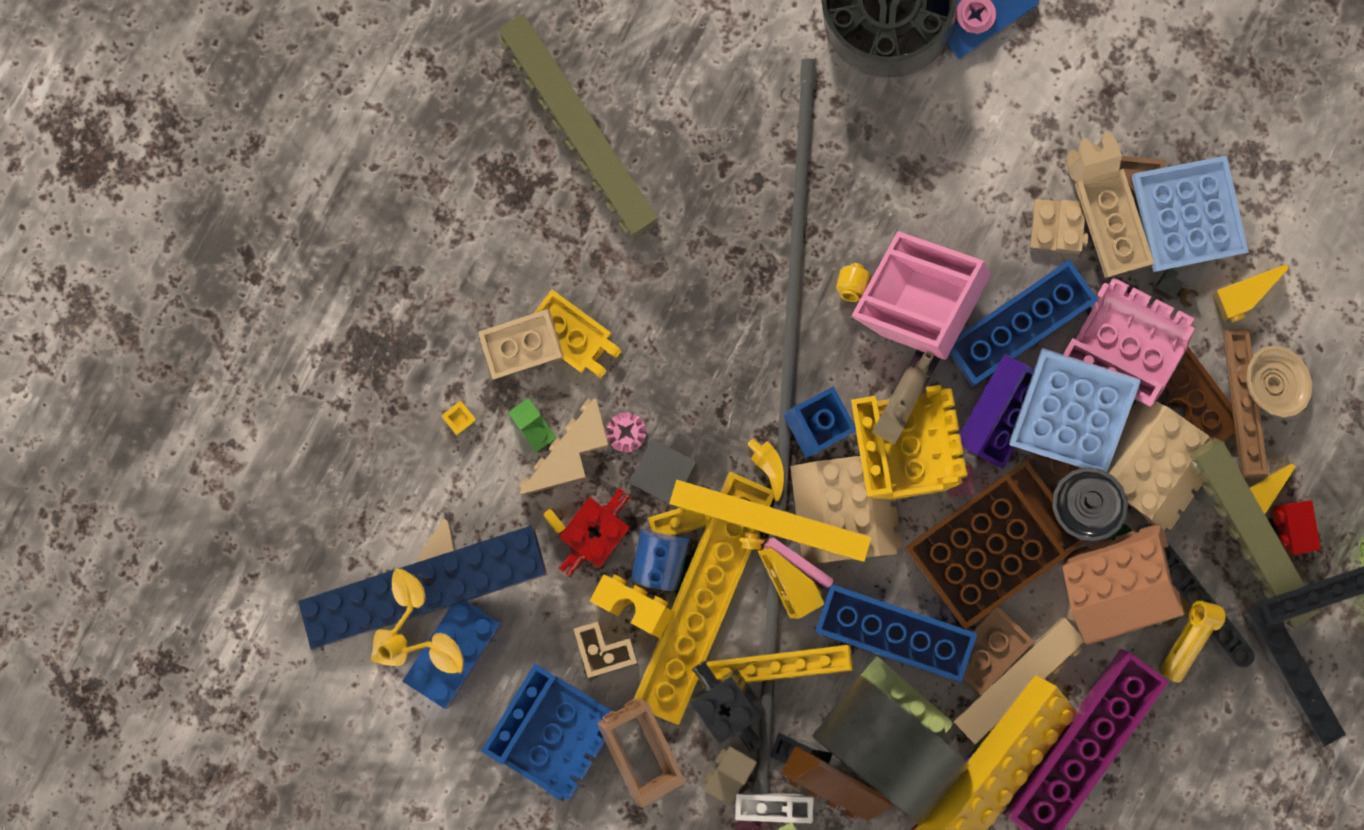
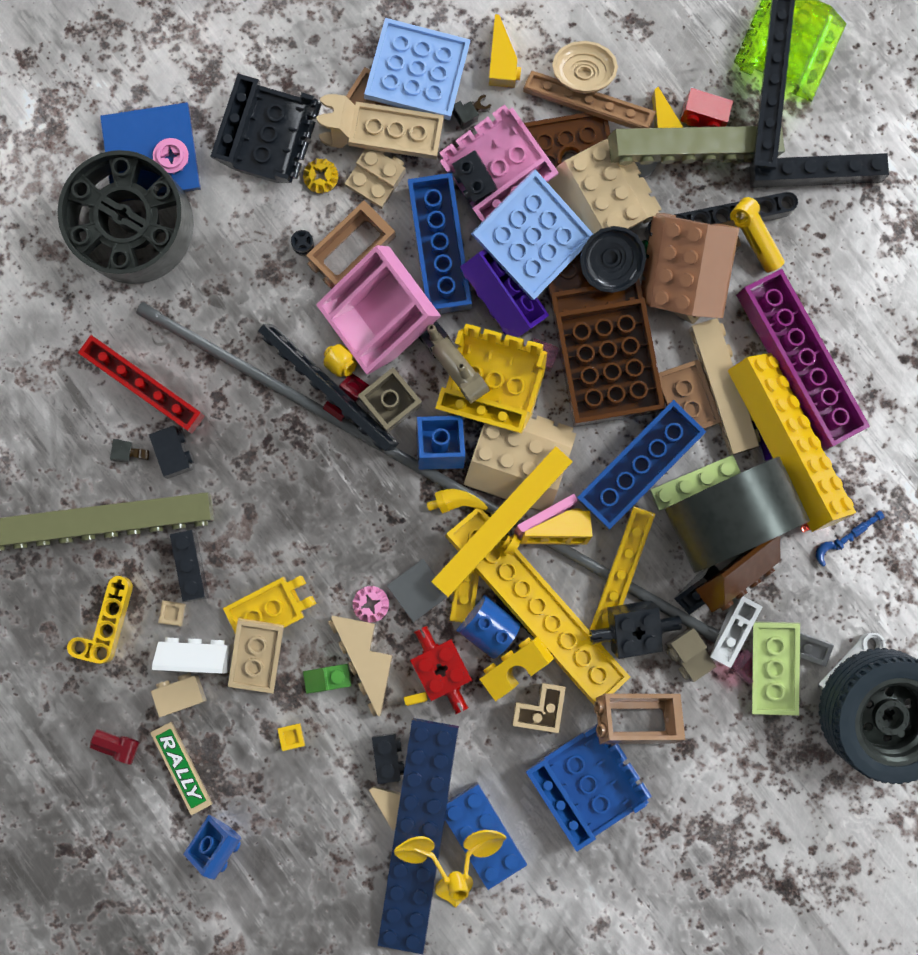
camera: 70 degrees left, 0 degrees up
none -> yellow beam [67,576,133,664]
none -> red brick [78,335,205,434]
none -> dark red piece [90,729,140,765]
none -> pearl dark grey piece [110,438,150,462]
none -> black brick [148,425,194,479]
none -> tile [150,722,213,815]
none -> tan brick [151,672,207,717]
none -> white slope [152,637,230,673]
none -> tan tile [159,600,186,626]
none -> black brick [170,530,209,602]
none -> blue brick [183,815,242,880]
none -> black slope [210,73,322,183]
none -> black plate [258,324,399,451]
none -> black wheel [291,230,314,256]
none -> yellow gear [303,158,338,193]
none -> medium nougat piece [306,200,396,289]
none -> dark red slope [323,373,369,421]
none -> dark tan brick [358,367,422,433]
none -> black brick [372,733,405,784]
none -> black brick [452,150,498,205]

